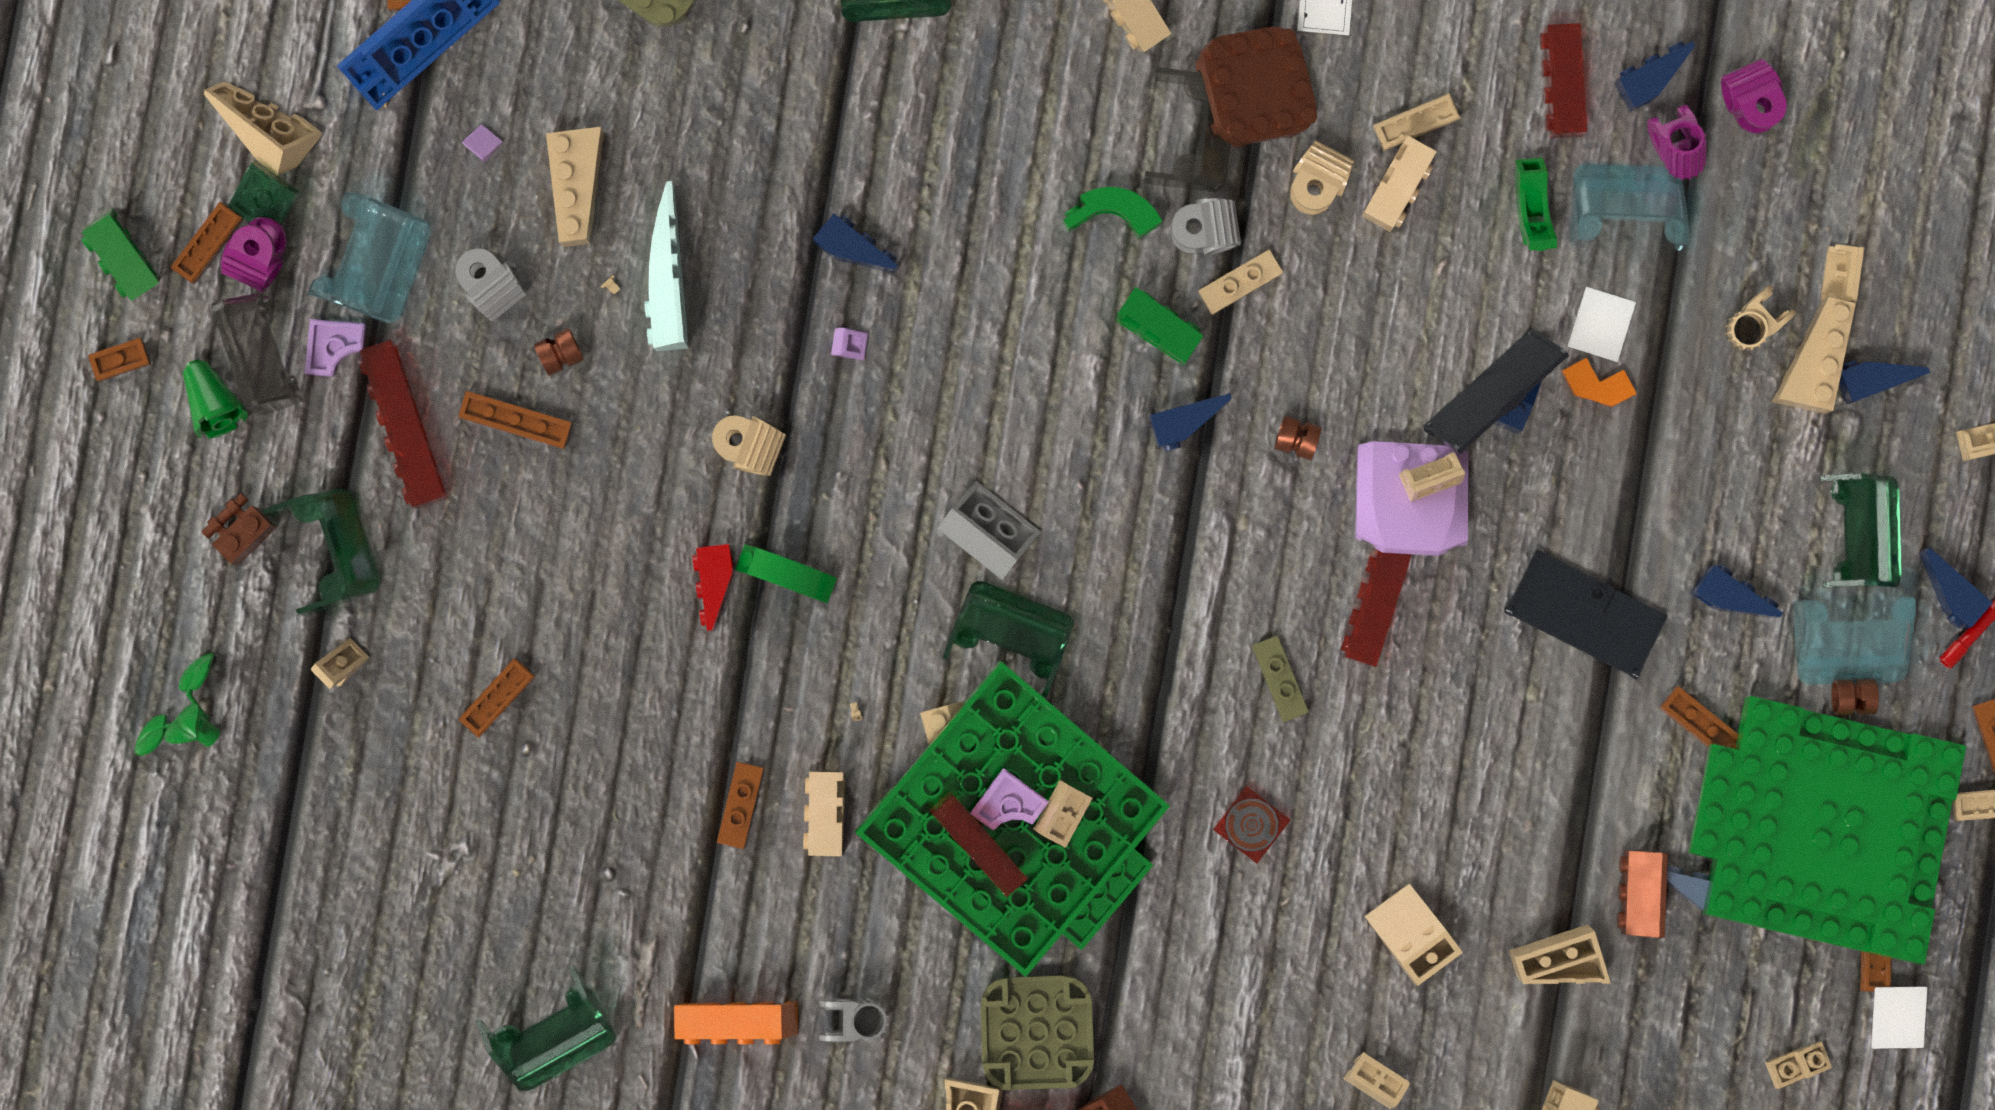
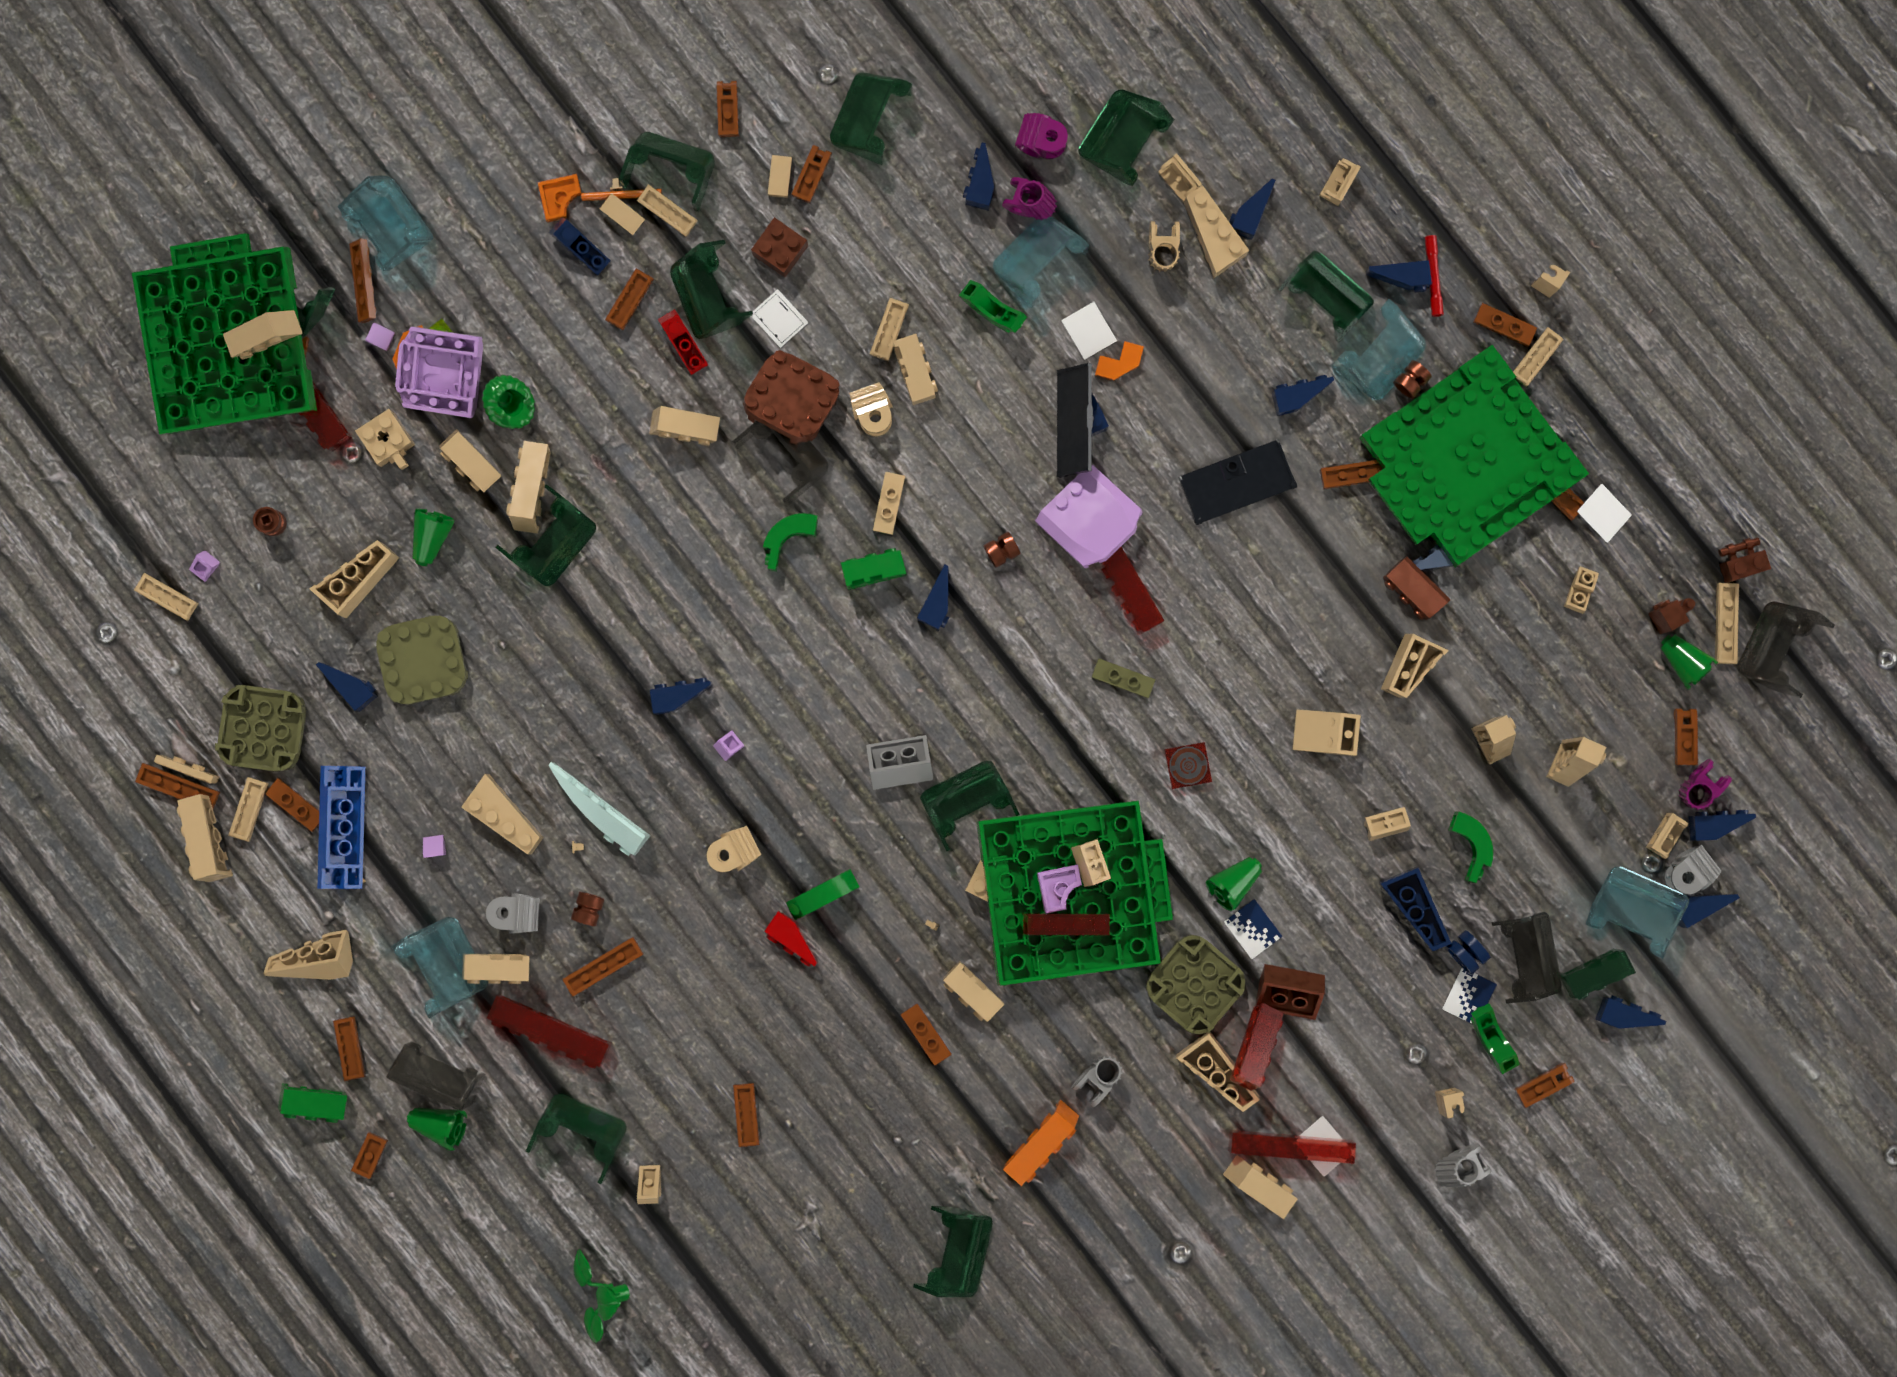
camera: 50 degrees left, 0 degrees up
copper brick [201,493,277,566] -> none
magenta piece [221,217,287,292] -> none
clear green plate [227,161,300,226] -> none
lavender tile [305,319,366,377] -> none
light grey piece [1170,198,1241,256] -> none
tan hinge [1399,452,1466,502] -> none
clear red brick [1539,23,1587,139] -> none
none -> tan wedge [462,954,529,984]
none -> clear green windscreen [1078,89,1175,186]
none -> green cone [1205,857,1262,912]
none -> sticker [1224,899,1282,959]

